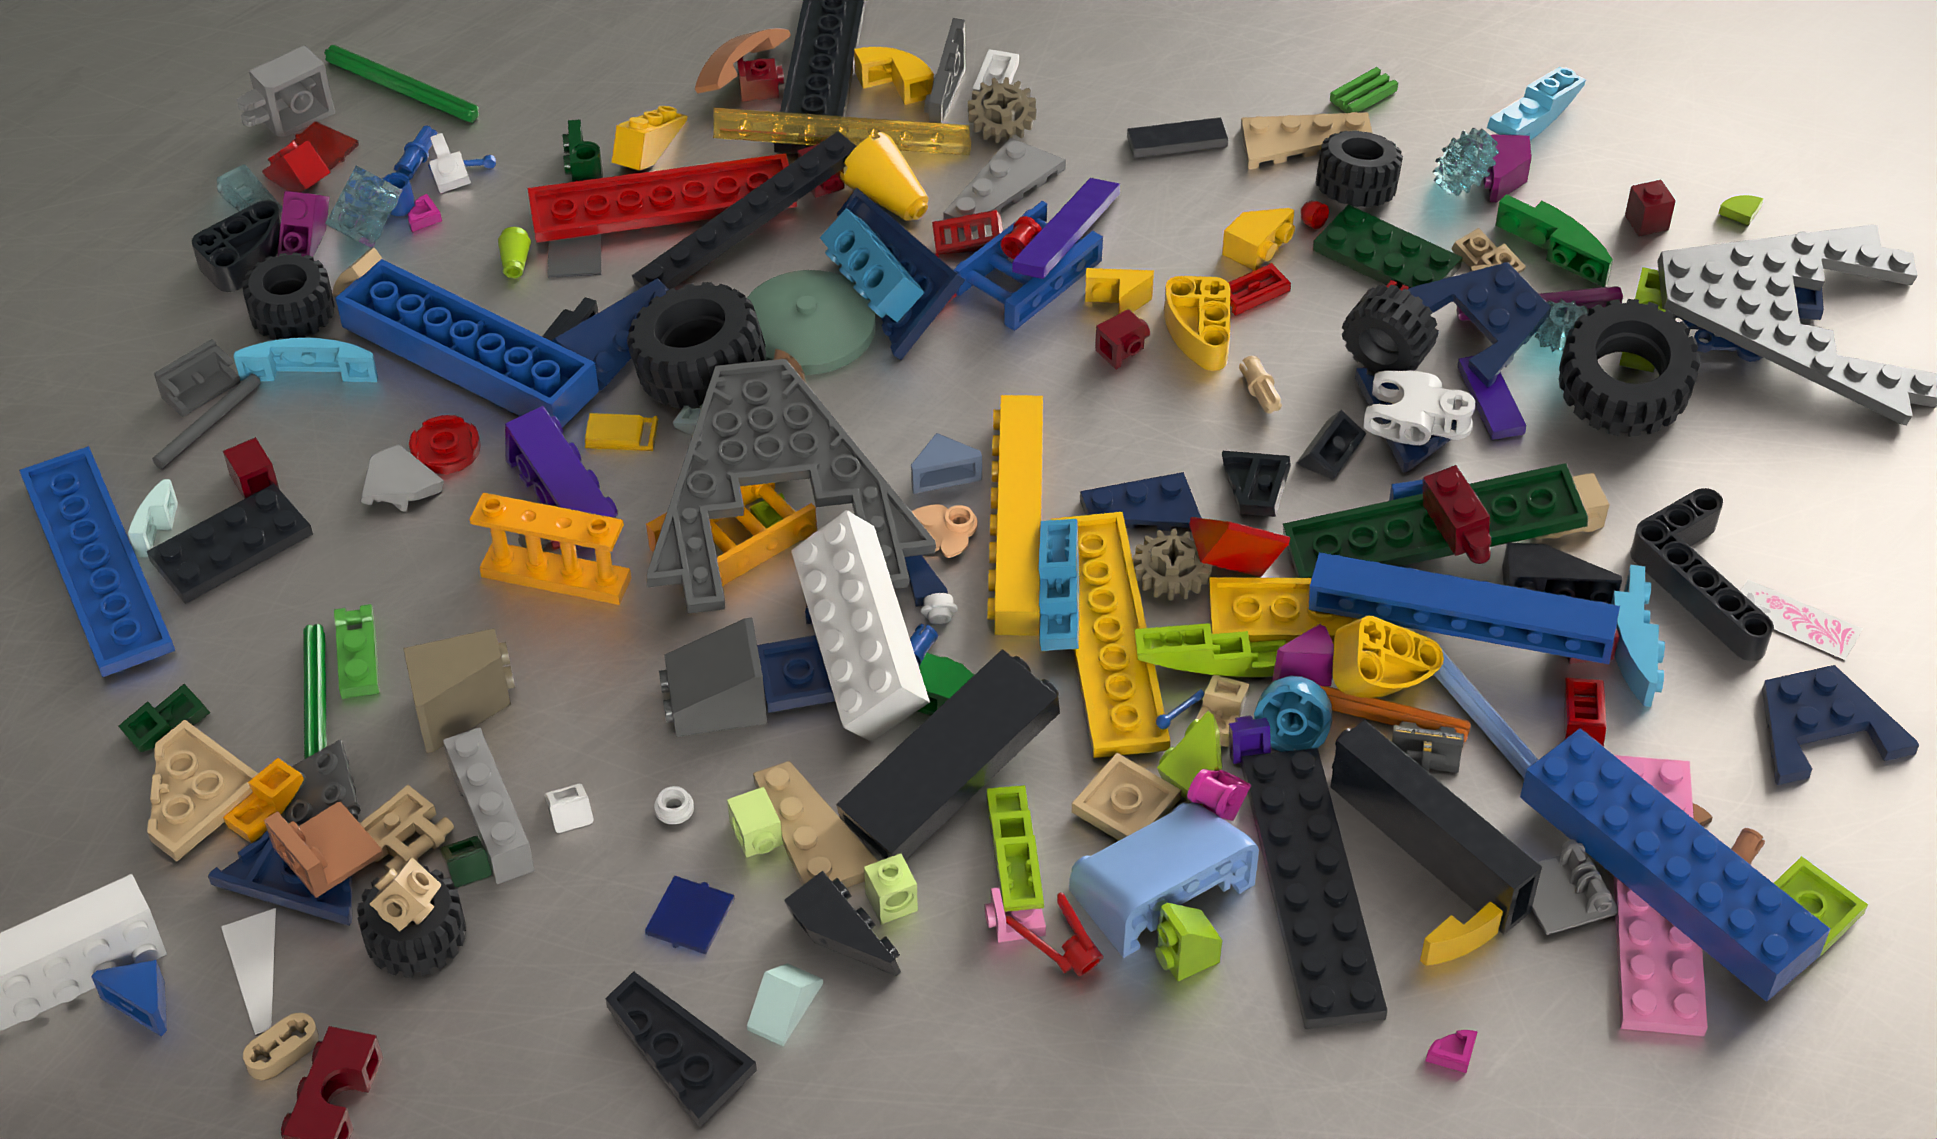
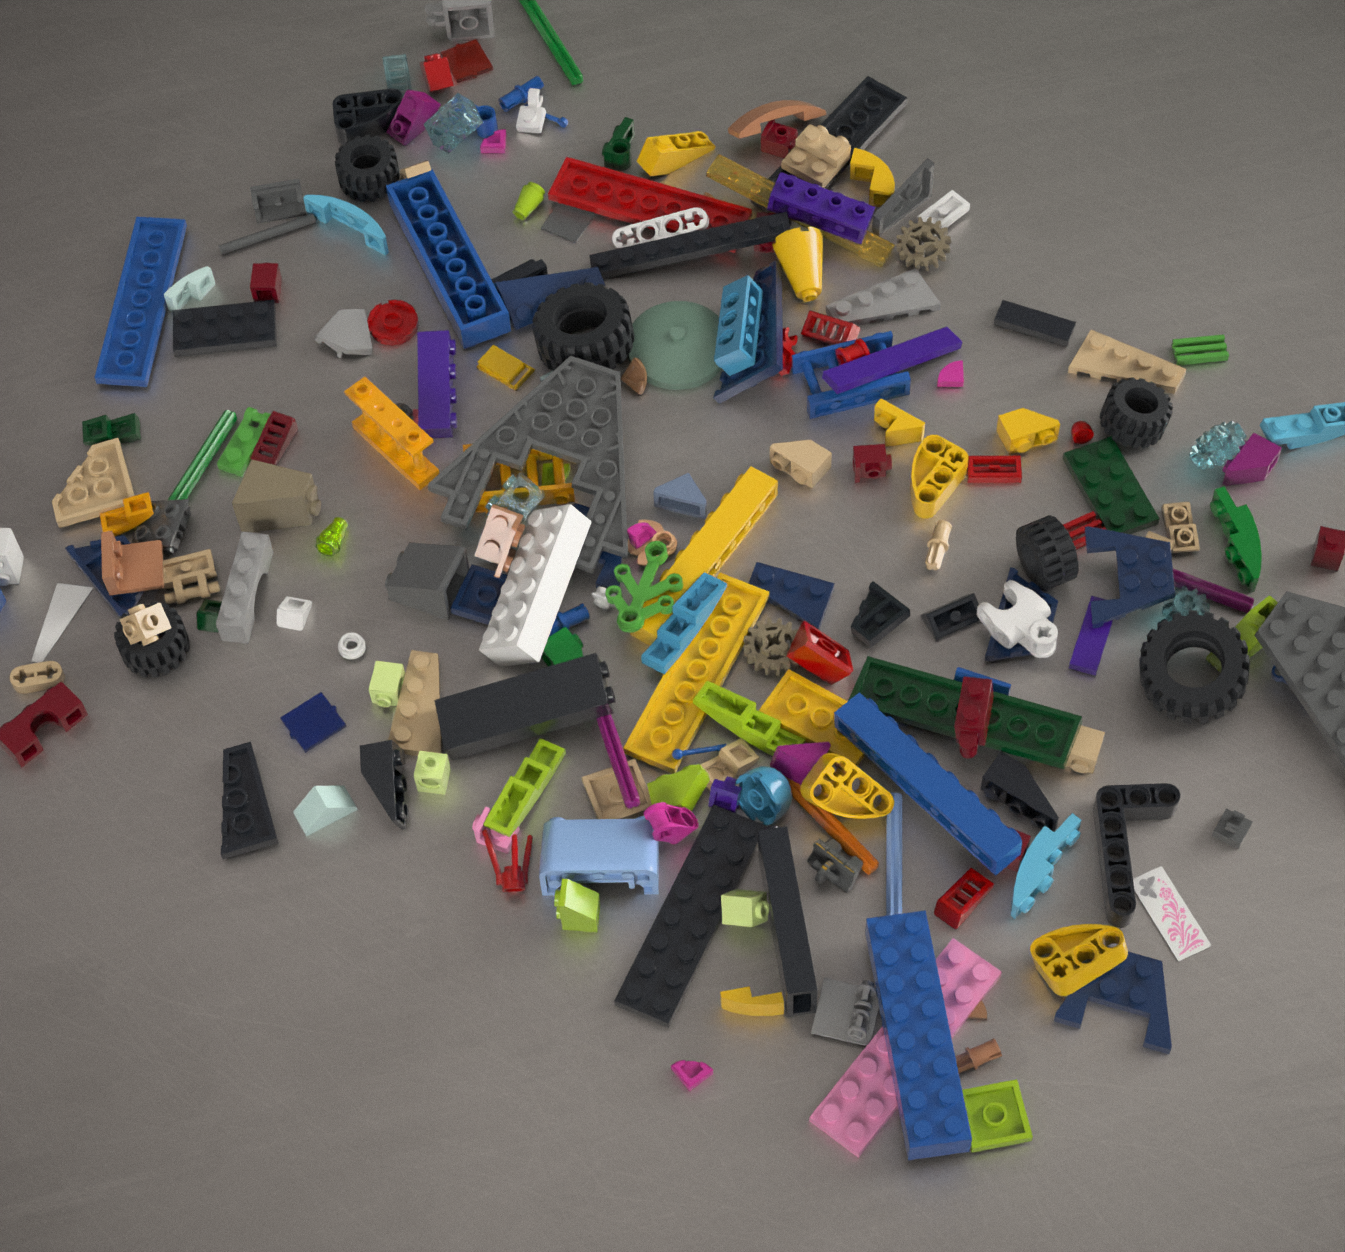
camera: 35 degrees right, 10 degrees up
none -> dark red slope [250,411,298,465]
none -> clear neon green cone [315,517,348,557]
none -> bracket [474,504,525,578]
none -> clear light blue brick [485,472,545,524]
none -> magenta axle [596,715,640,809]
none -> bright green plant [605,541,683,633]
none -> white beam [612,207,709,249]
none -> dark pink tile [627,522,657,549]
none -> yellowish green brick [721,889,769,927]
none -> dark purple brick [767,172,875,245]
none -> tan slope [770,440,832,489]
none -> tan plate [781,124,851,188]
none -> dark pink tile [937,360,964,387]
none -> yellow beam [1030,924,1128,996]
none -> dark grey tile [1212,808,1253,849]

